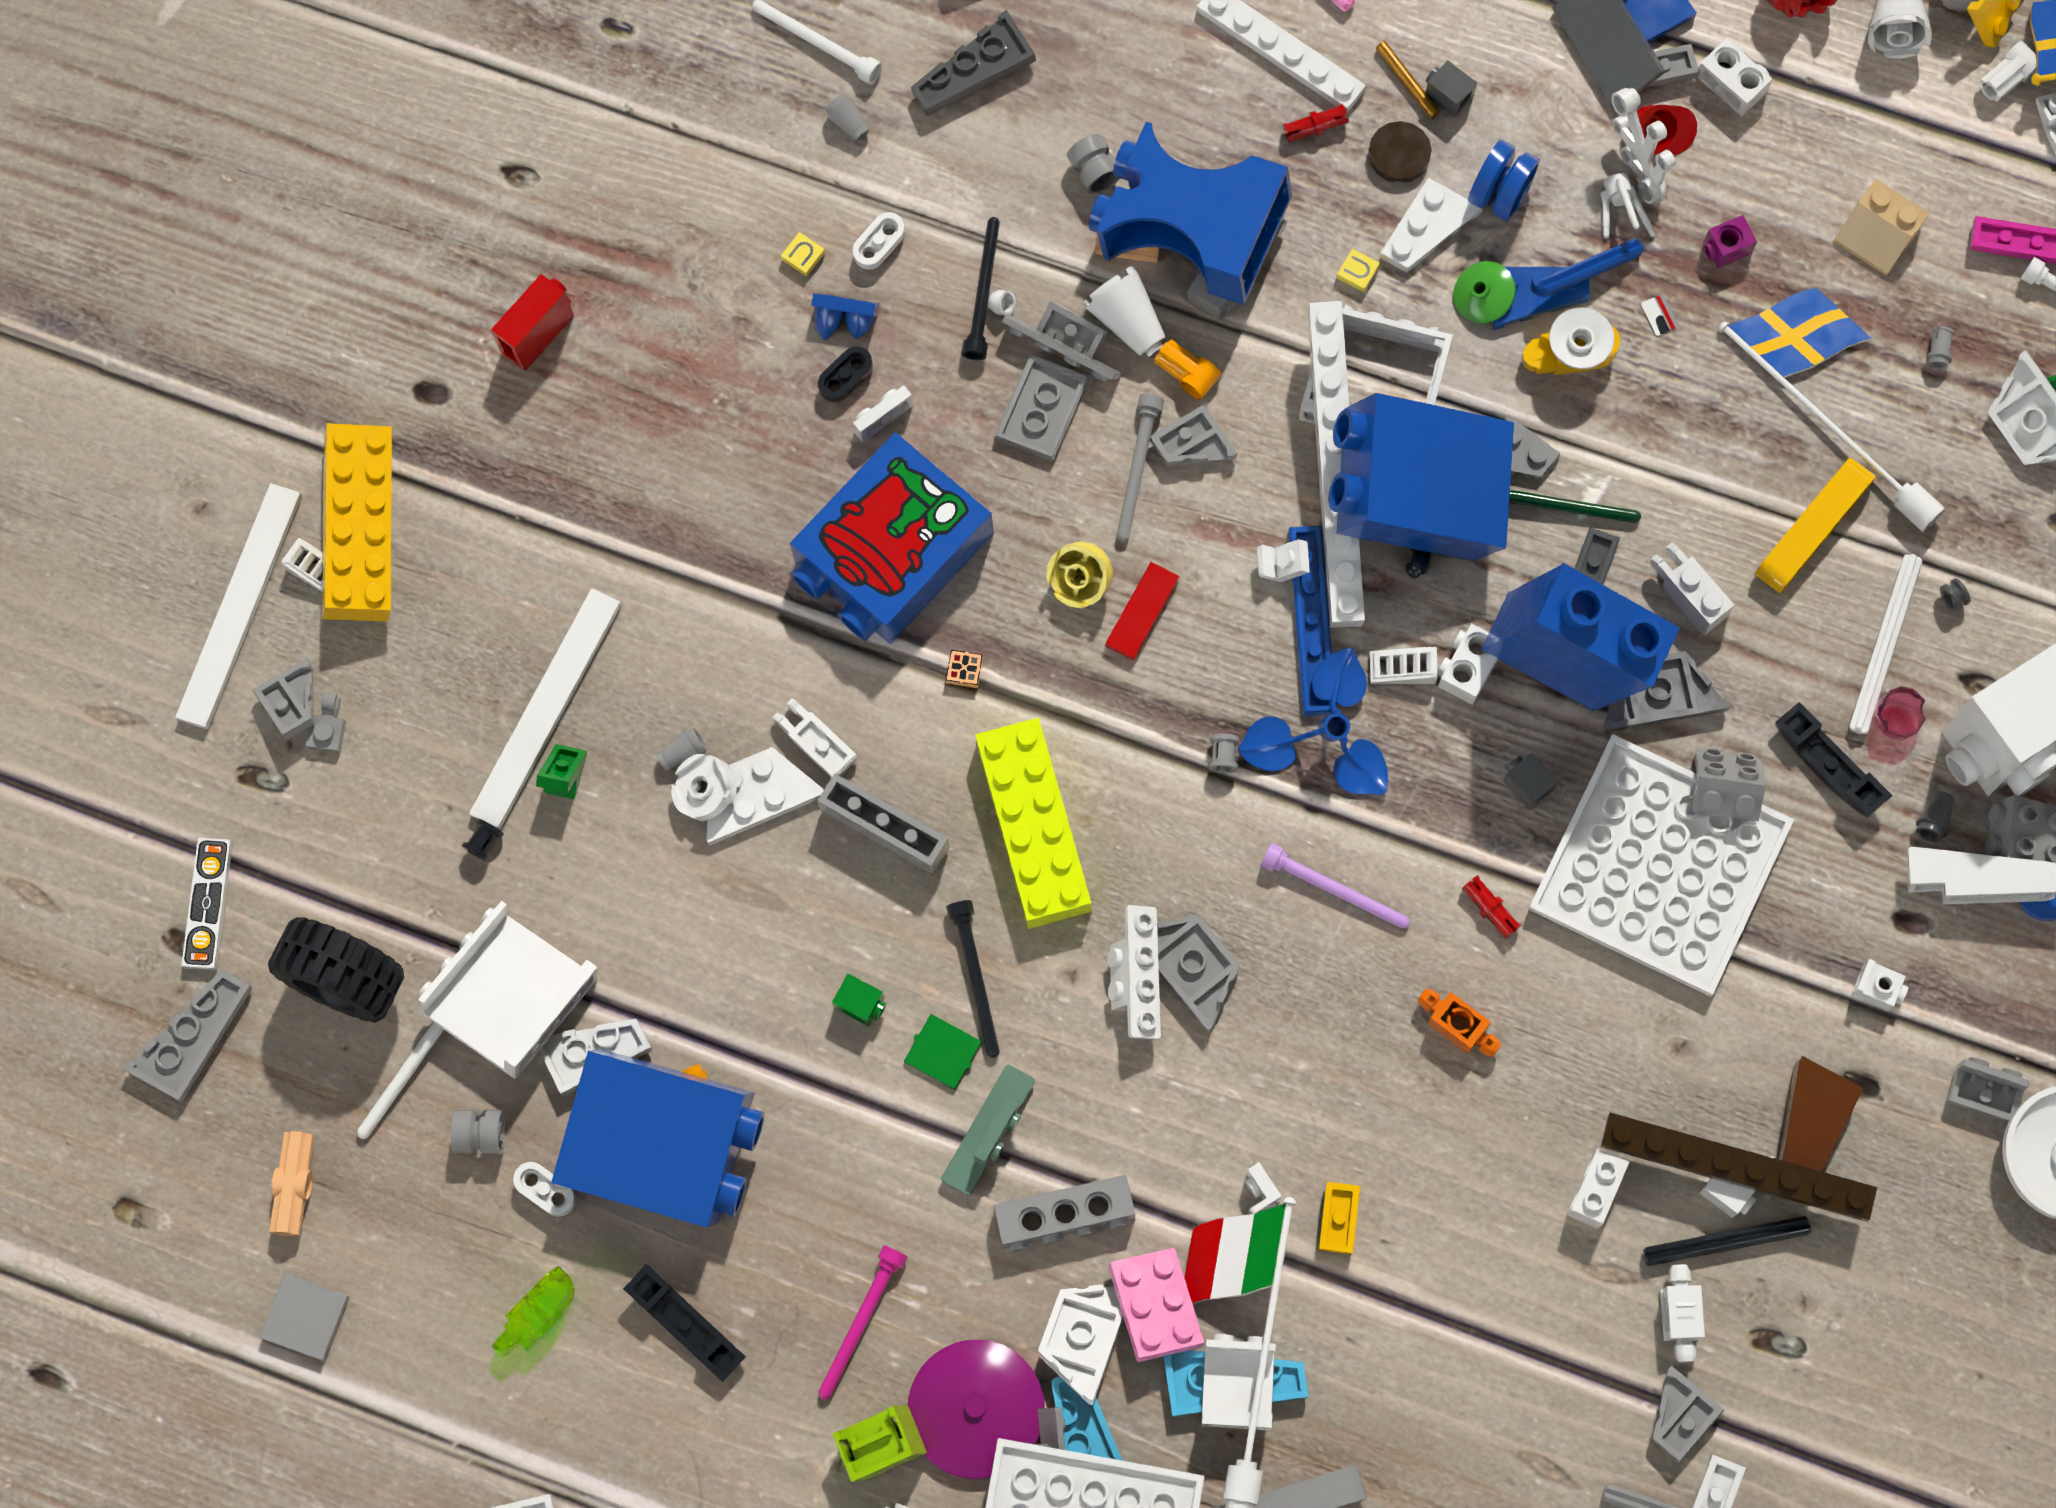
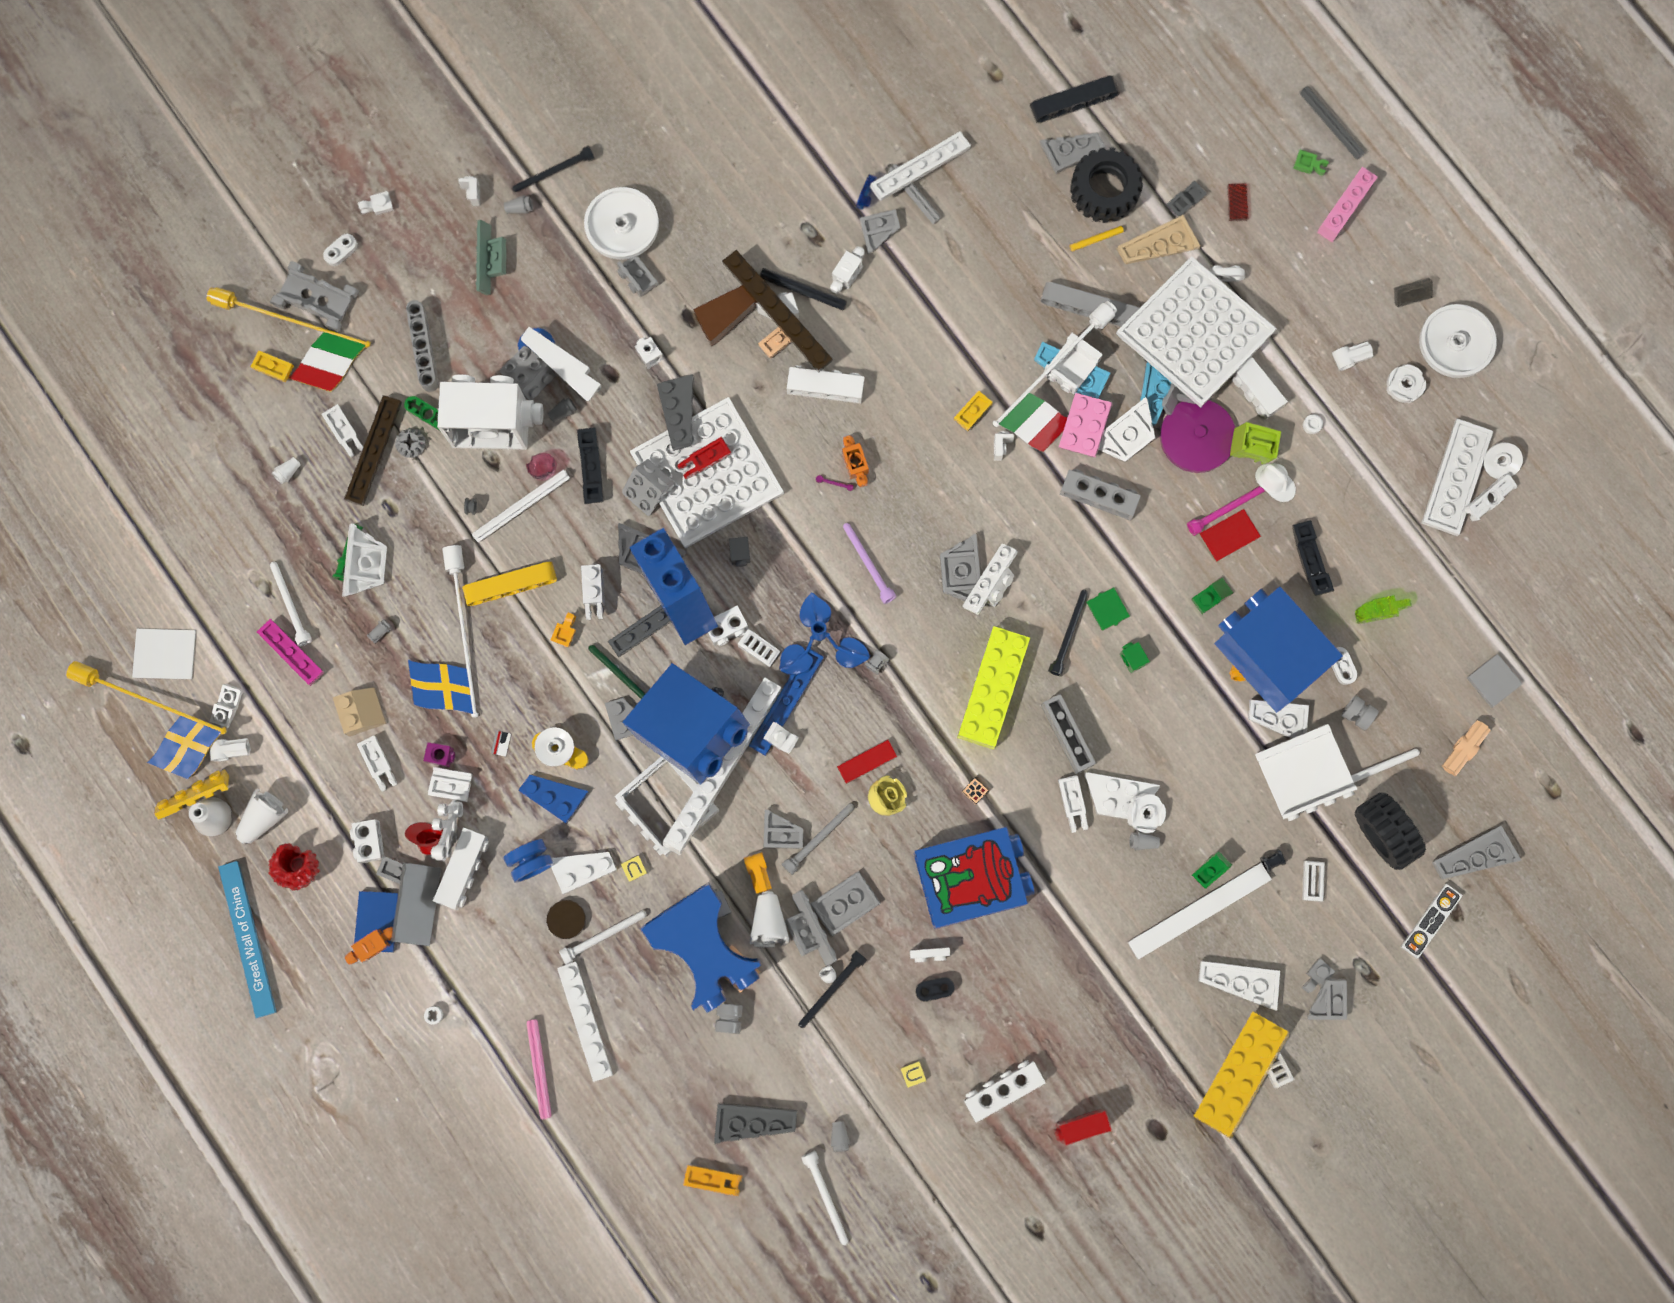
camera: 150 degrees left, 5 degrees up
white tile [175,483,302,730] -> none
blue tile [811,293,880,340] -> none
white plate [853,212,905,270] -> none
sand green bracket [941,1065,1035,1196] -> none
red pin [1283,104,1349,143] -> none
pearl gold bar [1376,41,1440,120] -> none
dark grey brick [1425,60,1477,118] -> none
bright green dish [1453,261,1516,324] -> none
red pin [1462,875,1521,939] -> none
blue axle [1536,239,1644,297] -> none
white brick [1567,1148,1629,1229] -> none
white plant [1600,173,1656,239] -> none
none -> white hinge [357,735,397,792]
none -> white plate [428,767,473,802]
none -> white brick [433,828,489,910]
none -> light orange plate [550,612,577,648]
none -> white piece [559,911,647,965]
none -> dark grey wing [657,374,694,451]
none -> red hinge [677,437,732,479]
none -> light nougat plate [758,327,791,359]
none -> white brick [787,366,864,404]
none -> magenta hinge [816,475,854,491]
none -> clear blue plate [856,174,877,210]
none -> white brick [963,1060,1045,1122]
none -> green slope [1191,578,1233,615]
none -> white wing [1198,961,1280,1011]
none -> red sticker [1199,509,1261,562]
none -> white piece [1255,463,1296,502]
none -> white tile [1302,861,1325,902]

